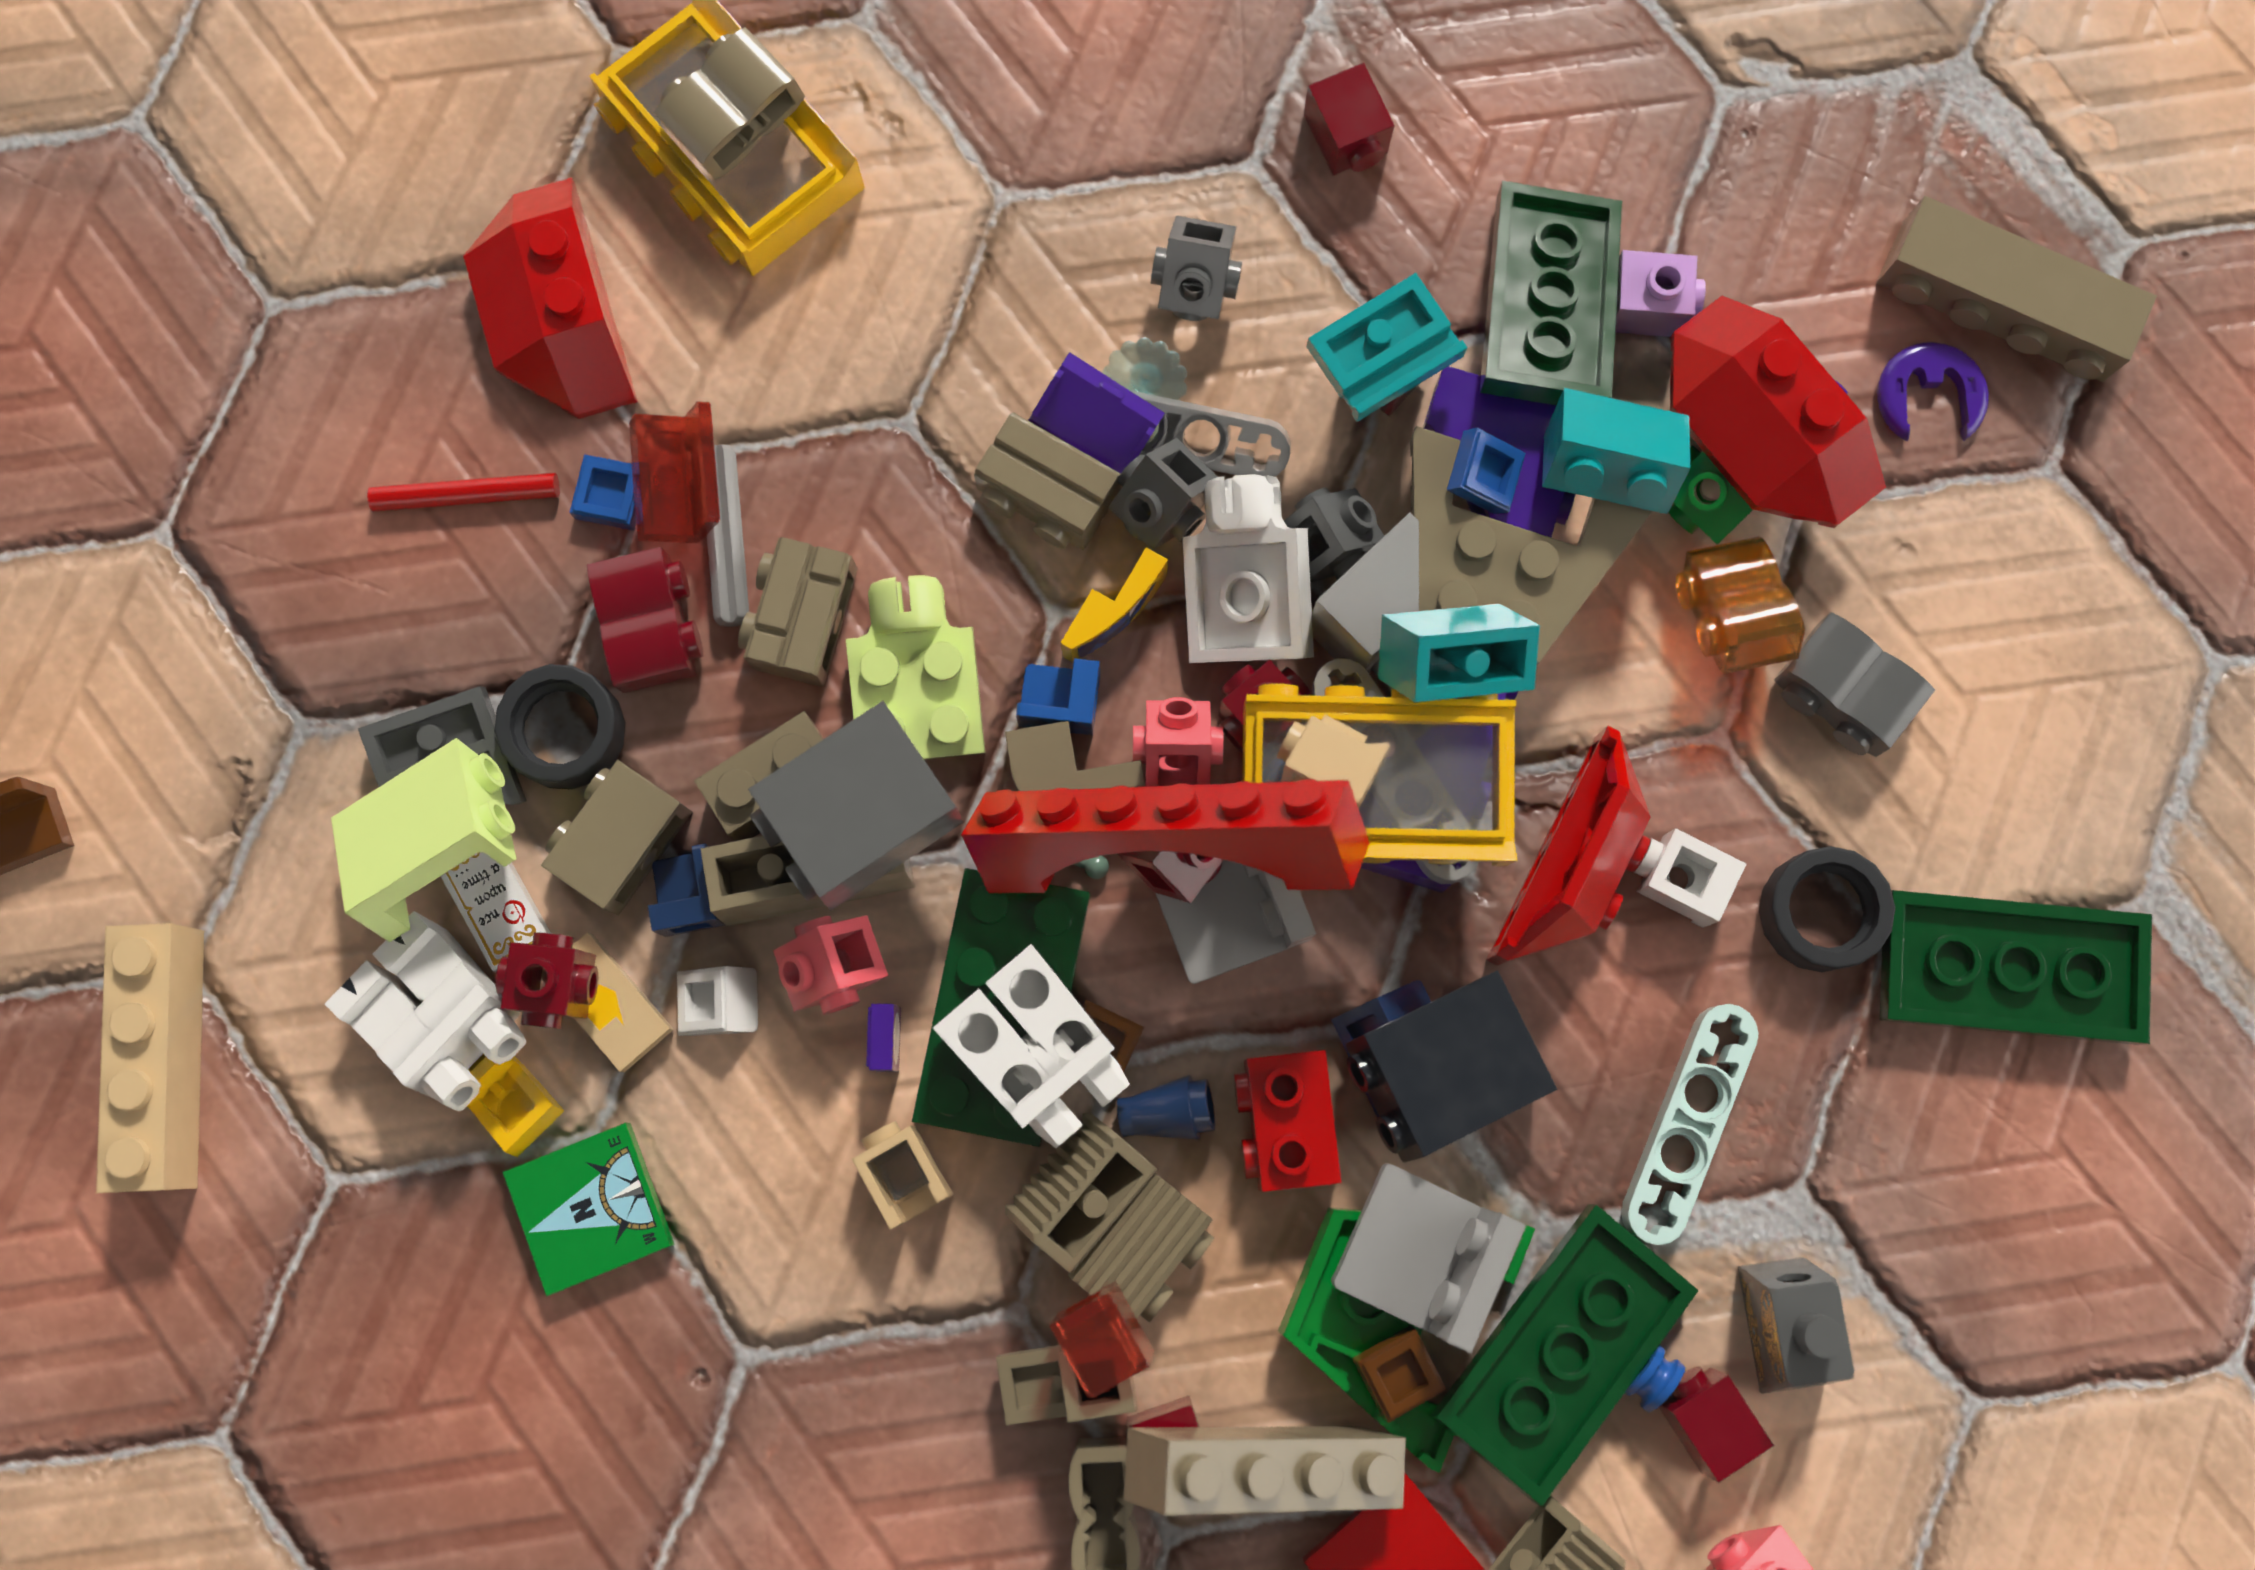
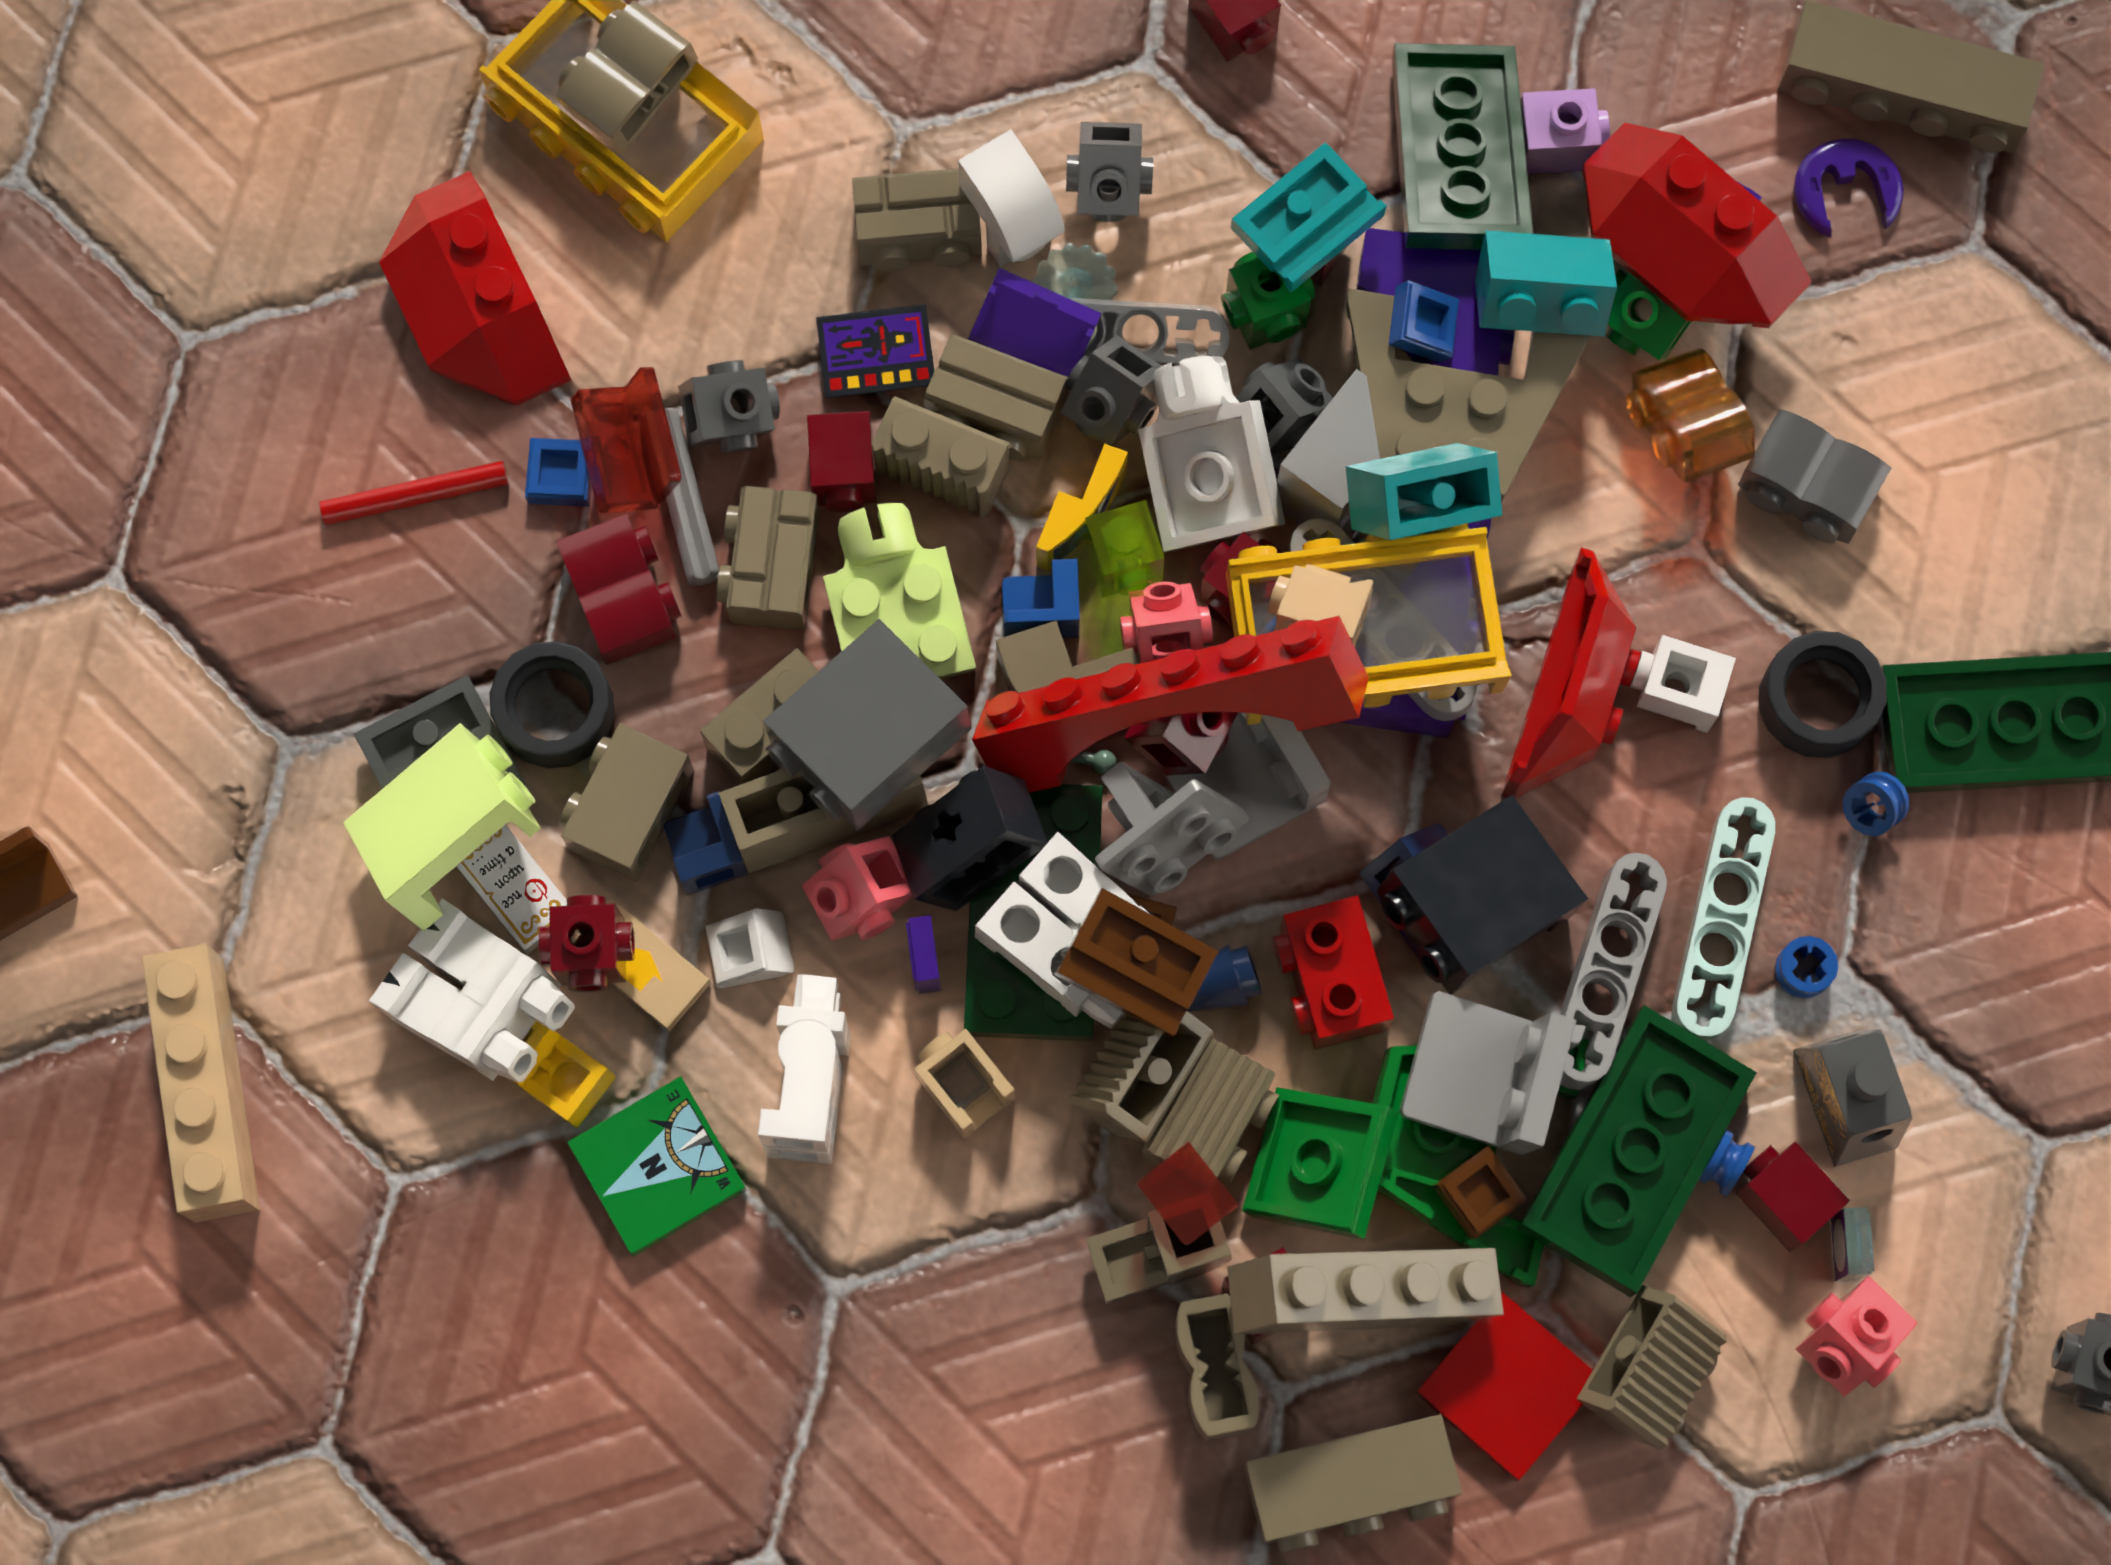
camera: 10 degrees left, 5 degrees down
none -> dark grey brick [678,360,780,453]
none -> white hips [758,974,851,1164]
none -> dark red brick [807,411,877,512]
none -> piece [816,304,934,398]
none -> dark tan brick [852,169,982,272]
none -> dark tan brick [871,396,1011,518]
none -> black brick [892,766,1048,911]
none -> white brick [958,129,1065,267]
none -> reddish brown plate [1054,888,1219,1038]
none -> clear neon green brick [1084,500,1164,598]
none -> light grey bracket [1095,761,1249,896]
none -> green brick [1221,252,1315,350]
none -> green tile [1242,1087,1399,1239]
none -> light grey beam [1560,853,1667,1090]
none -> blue bush [1774,936,1839,999]
none -> clear light blue tile [1830,1207,1874,1282]
none -> blue bush [1843,771,1909,836]

